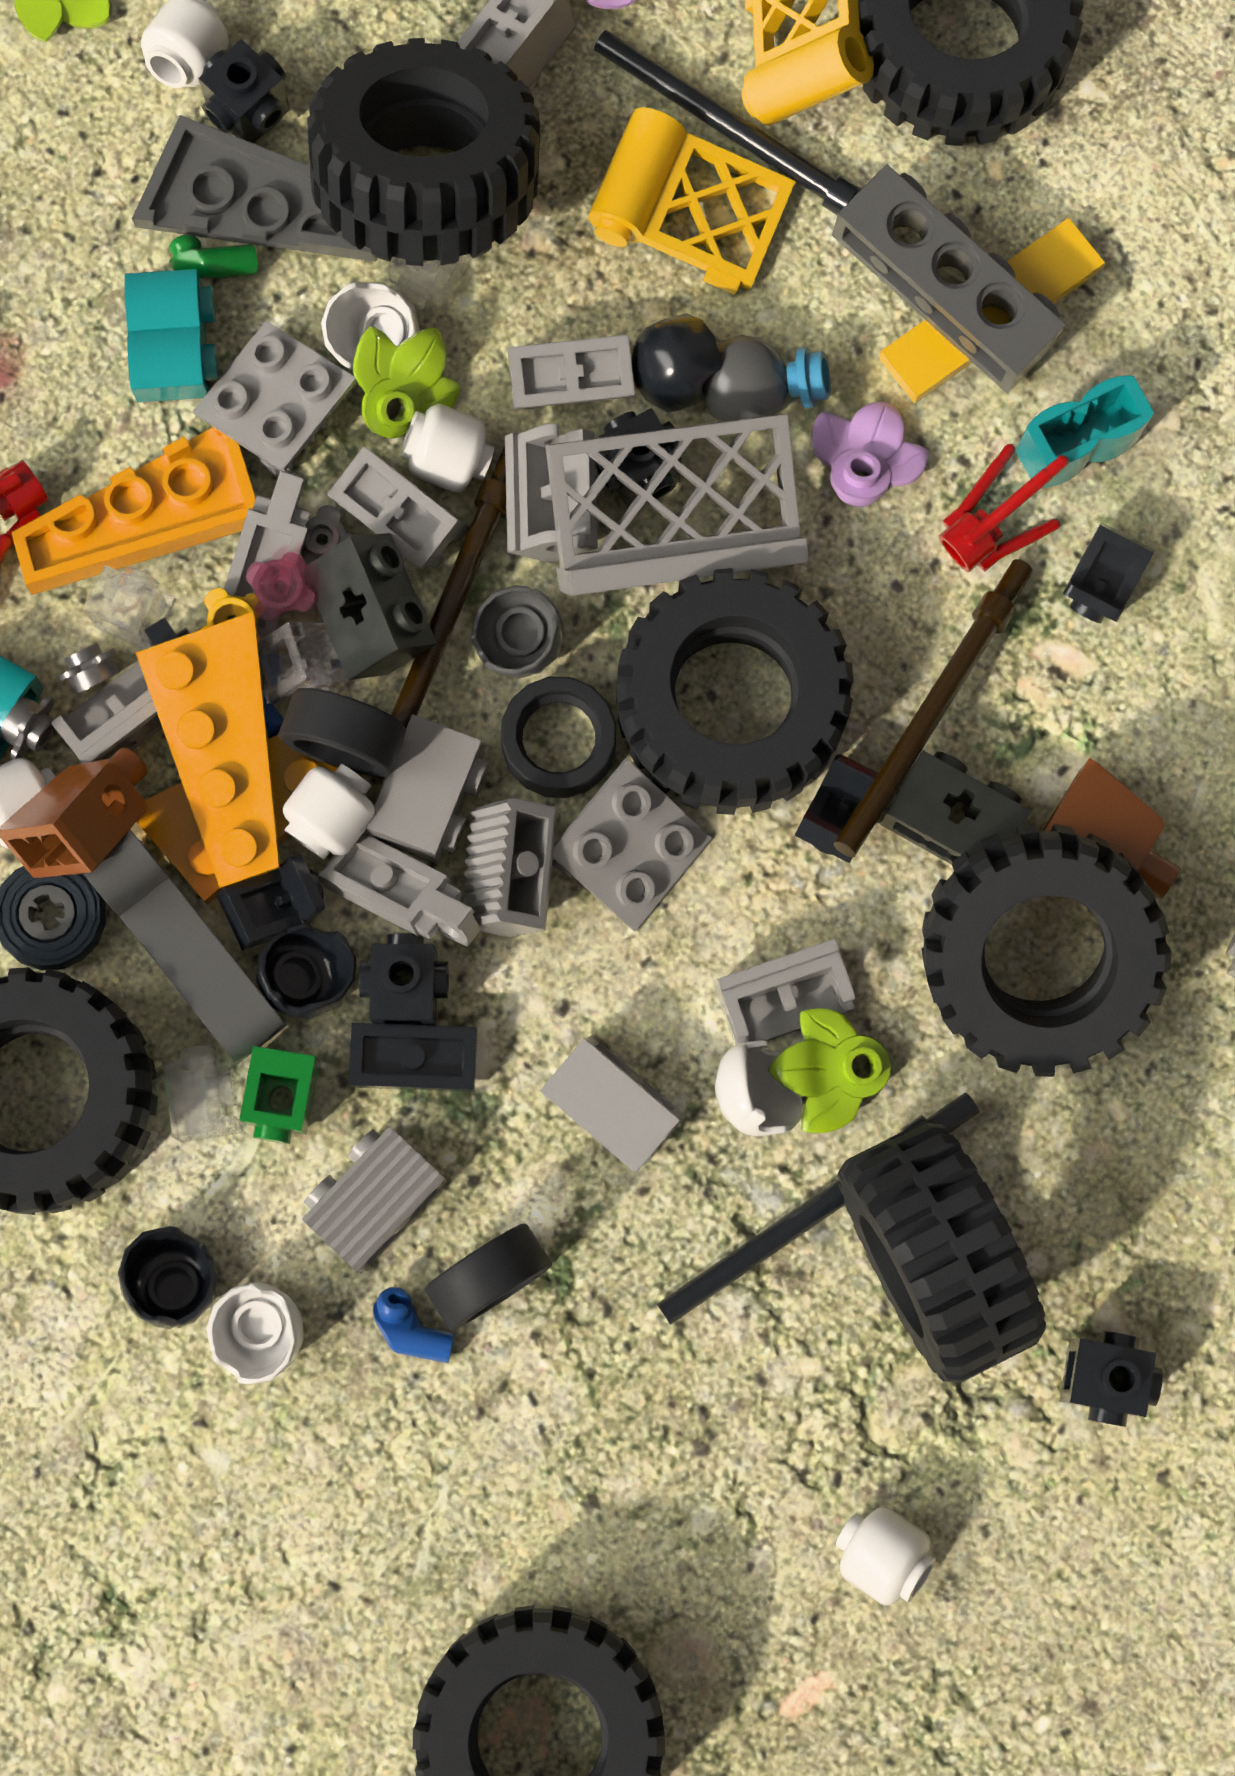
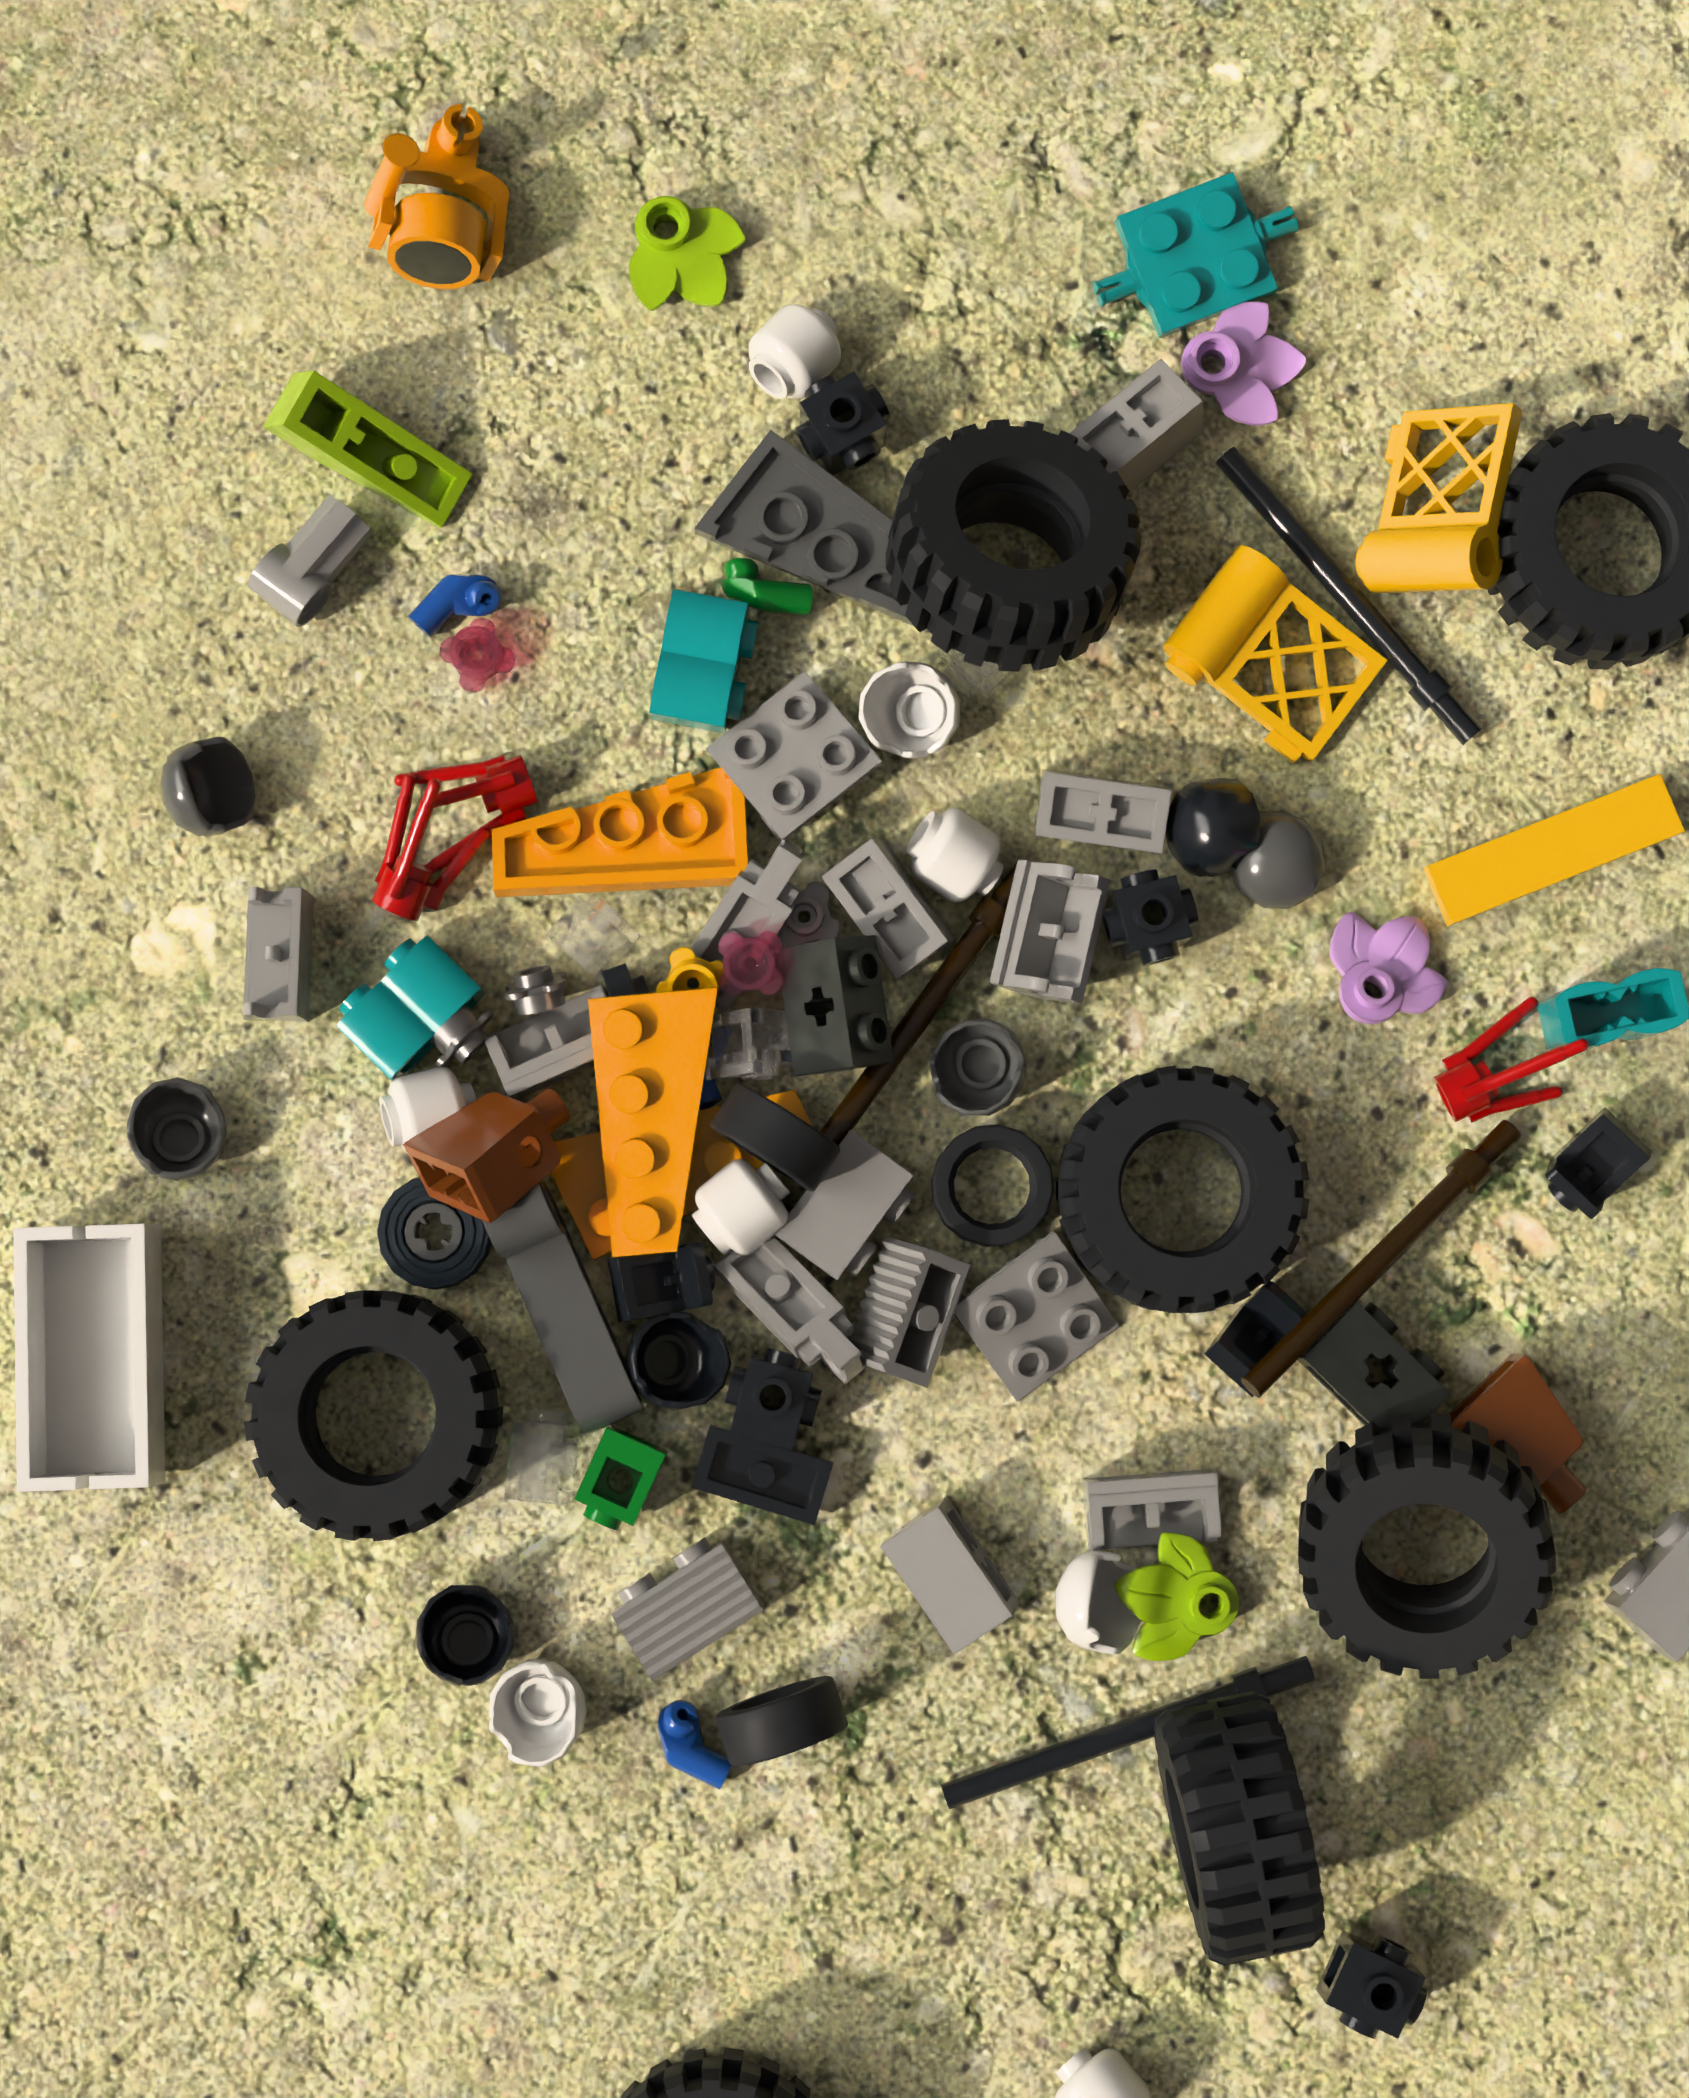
camera: 15 degrees right, 5 degrees up
lime plate [353,326,461,439] -> none
light grey fence [545,414,809,596] -> none
dark azure plate [787,347,831,408] -> none
dark grey brick [832,164,1066,394] -> none

